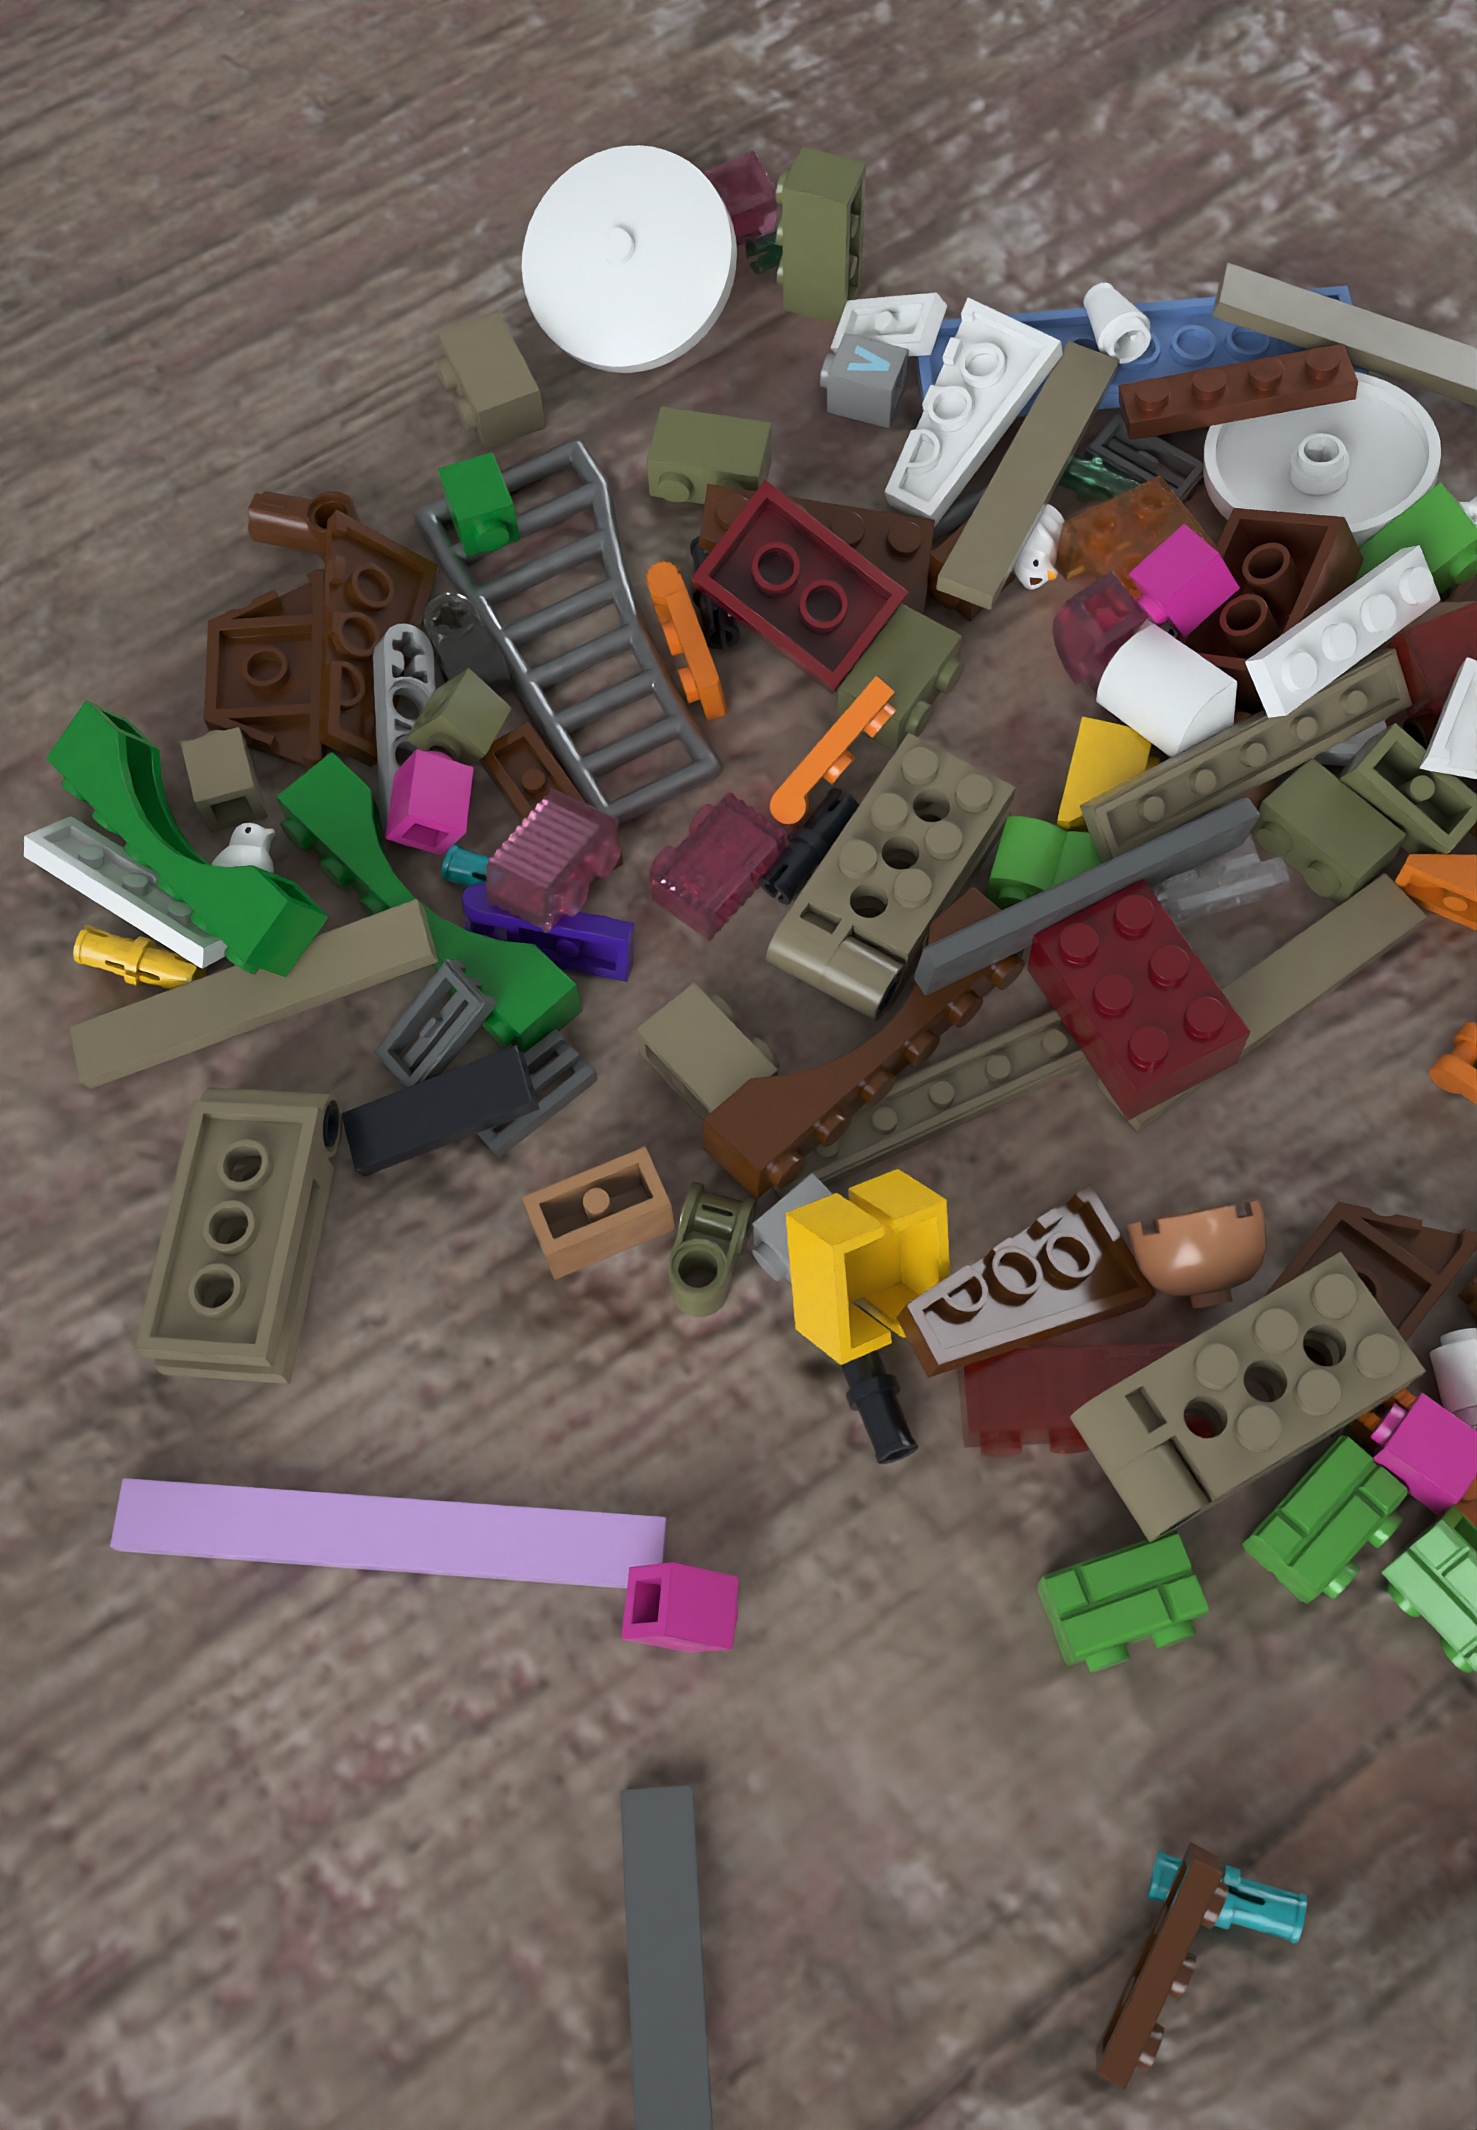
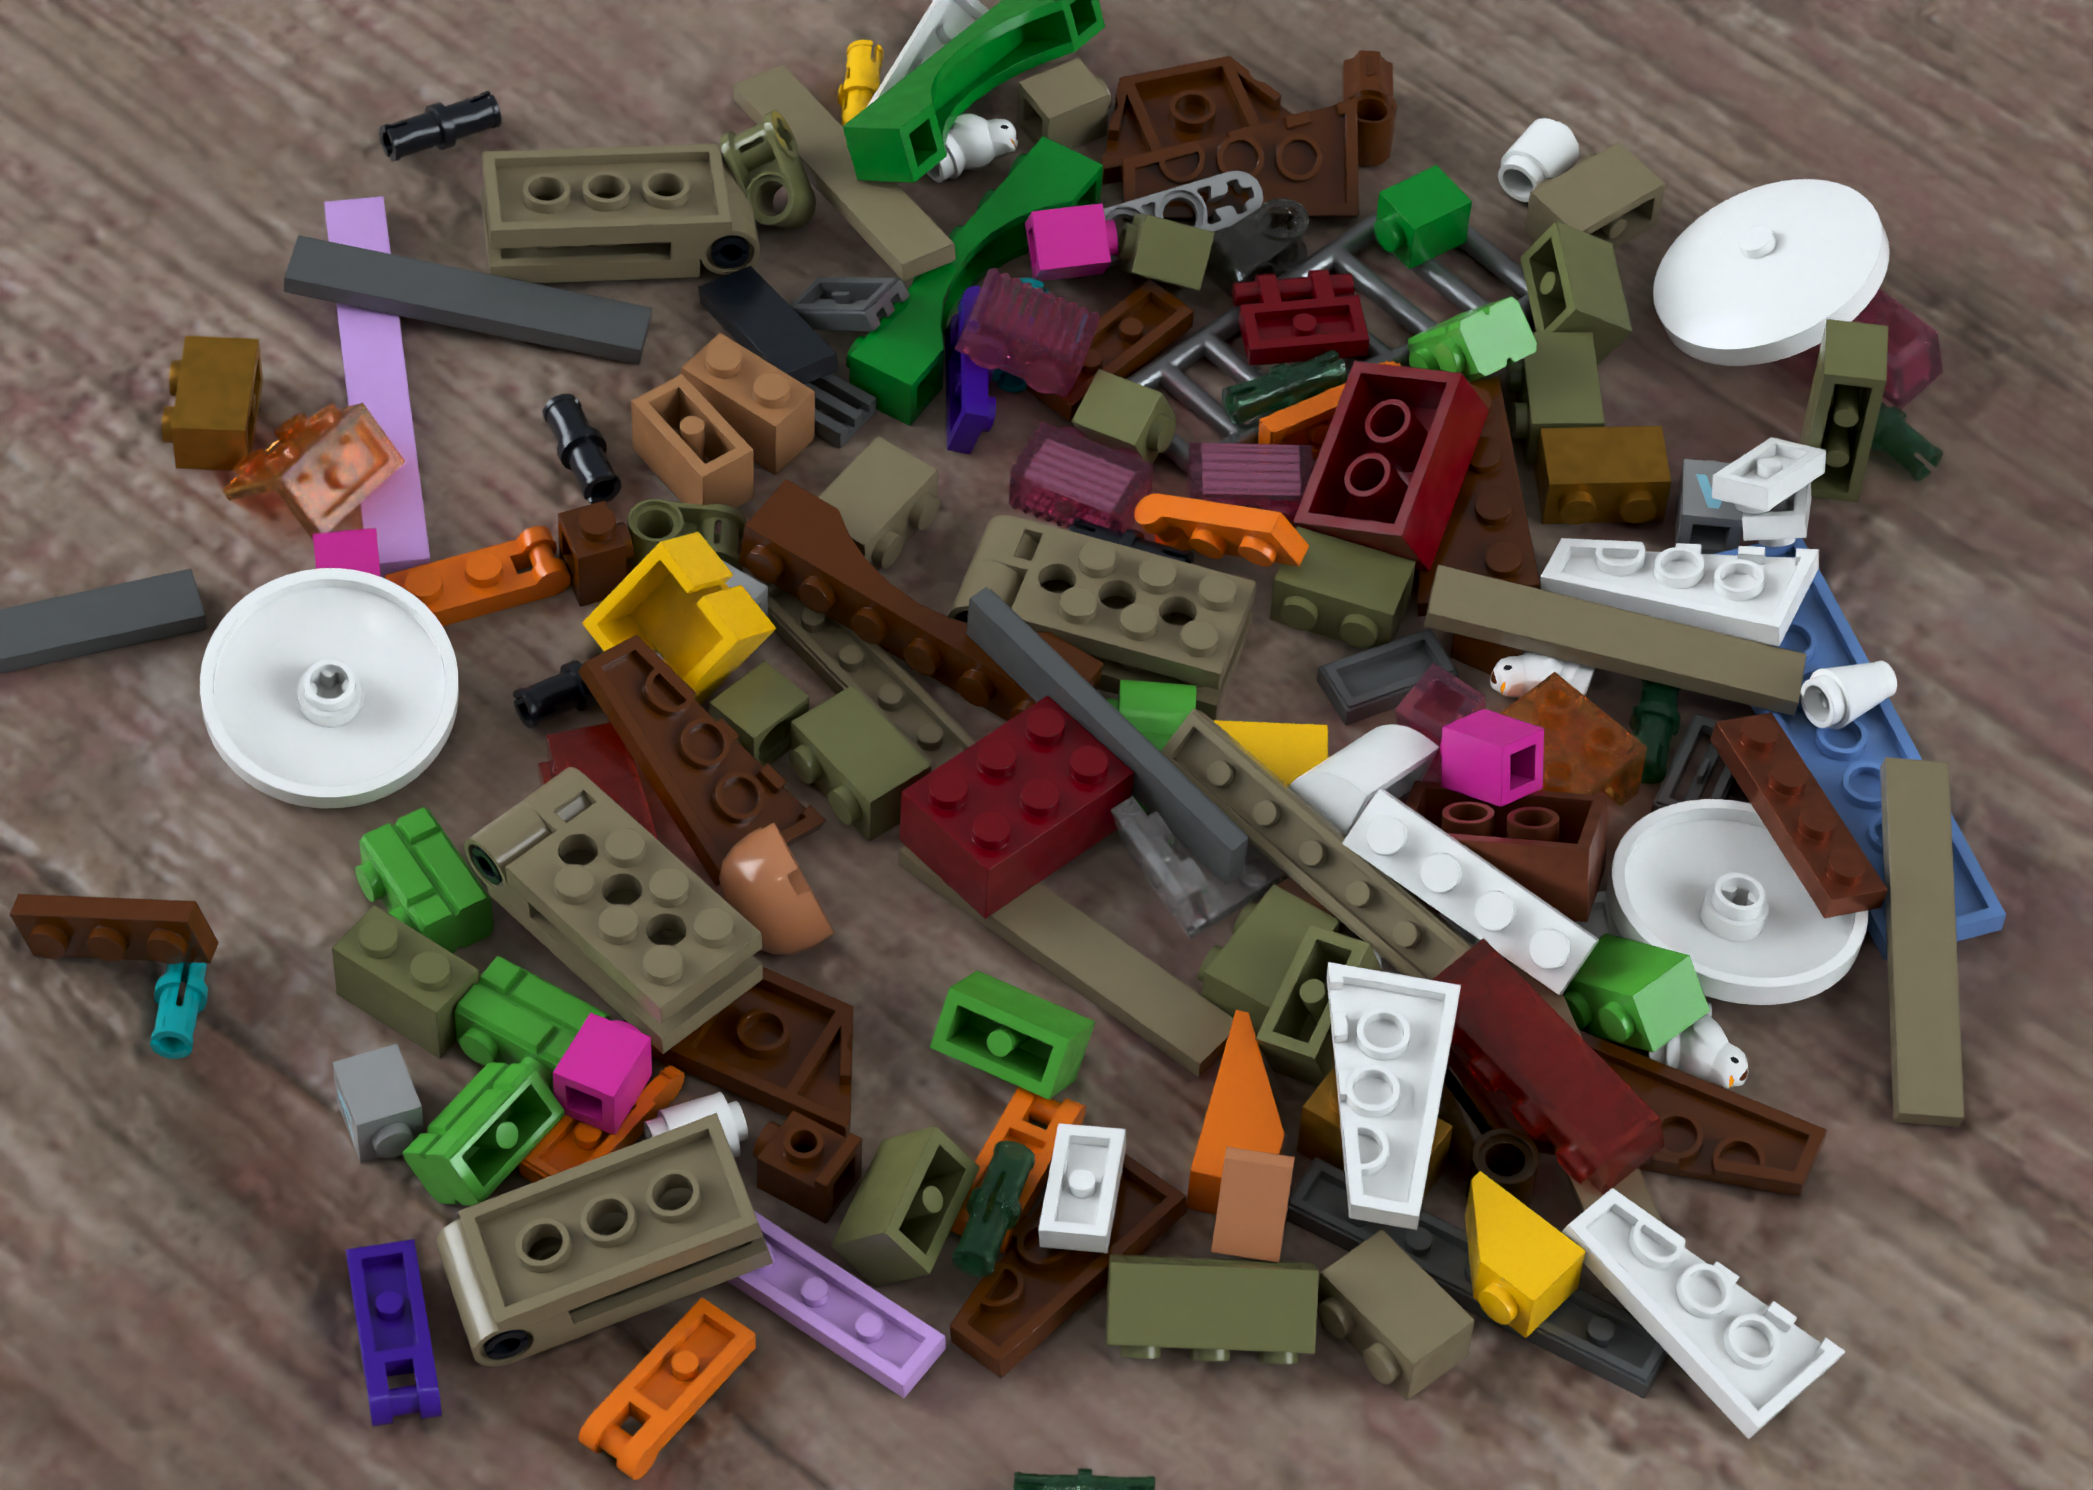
camera: 70 degrees right, 15 degrees down
none -> pearl gold brick [162,336,263,471]
none -> white dish [200,568,459,809]
none -> clear orange bracket [222,403,405,539]
none -> dark grey tile [284,235,652,365]
none -> olive brick [332,905,479,1059]
none -> light grey brick [332,1044,424,1163]
none -> black pin [379,91,502,162]
none -> orange plate [384,526,571,626]
none -> black pin [543,394,621,504]
none -> reddish brown brick [558,501,634,607]
none -> medium nougat brick [681,333,815,475]
none -> olive brick [709,660,809,767]
none -> olive piece [720,110,816,230]
none -> olive brick [789,685,932,842]
none -> bright green brick [930,970,1096,1100]
none -> olive brick [1071,369,1177,470]
none -> clear pink brick [1186,442,1313,529]
none -> clear green pin [1222,350,1347,425]
none -> dark red plate [1232,269,1370,366]
none -> dark grey tile [1317,628,1459,726]
none -> bright green brick [1407,296,1537,382]
none -> white brick [1498,118,1579,202]
none -> olive brick [1520,221,1632,365]
none -> pearl gold brick [1534,426,1671,525]
none -> white plate [1712,437,1826,514]

